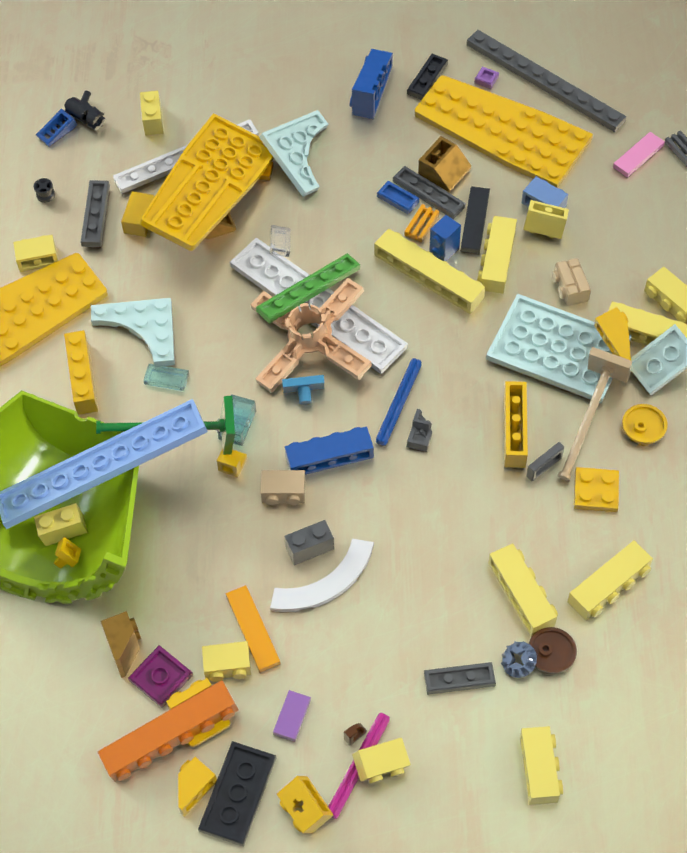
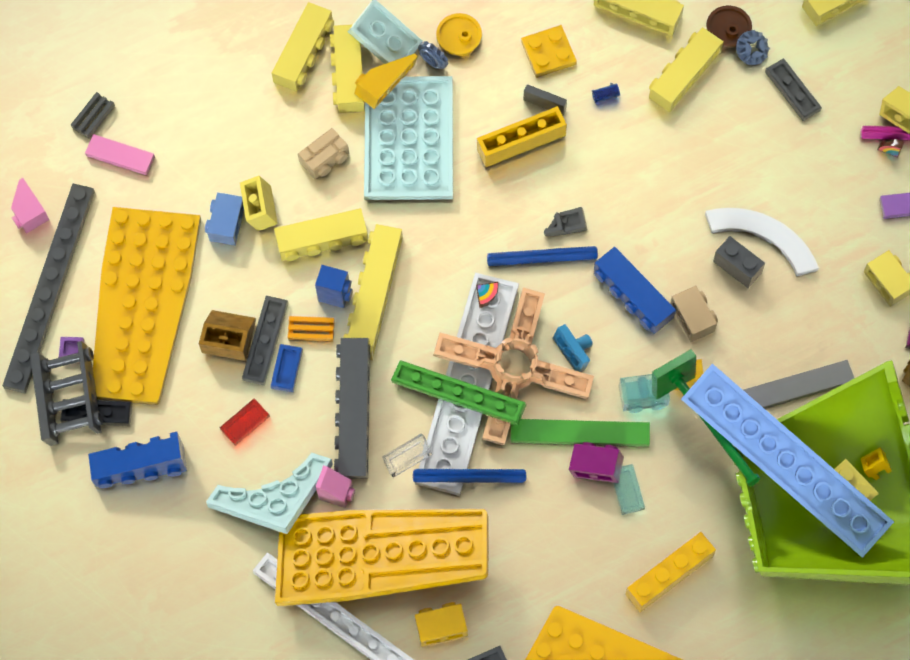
camera: 115 degrees left, 10 degrees up
light aqua plate [91,298,175,367] -> none
light orange tile [226,585,281,673] -> none
black tile [460,186,490,254] -> none
tan tile [558,347,632,481] -> none
none -> bright pink slope [11,178,49,234]
none -> dark grey fence [30,341,103,446]
none -> clear red tile [219,398,270,446]
none -> bright pink slope [316,465,355,508]
none -> dark grey brick [334,338,370,479]
none -> blue axle [412,469,526,483]
none -> sand blue gear [418,41,448,69]
none -> tile [476,282,498,308]
none -> bright green tile [511,419,650,447]
none -> magenta brick [569,442,624,483]
none -> clear blue pin [591,82,620,104]
none -> light grey tile [744,360,854,409]

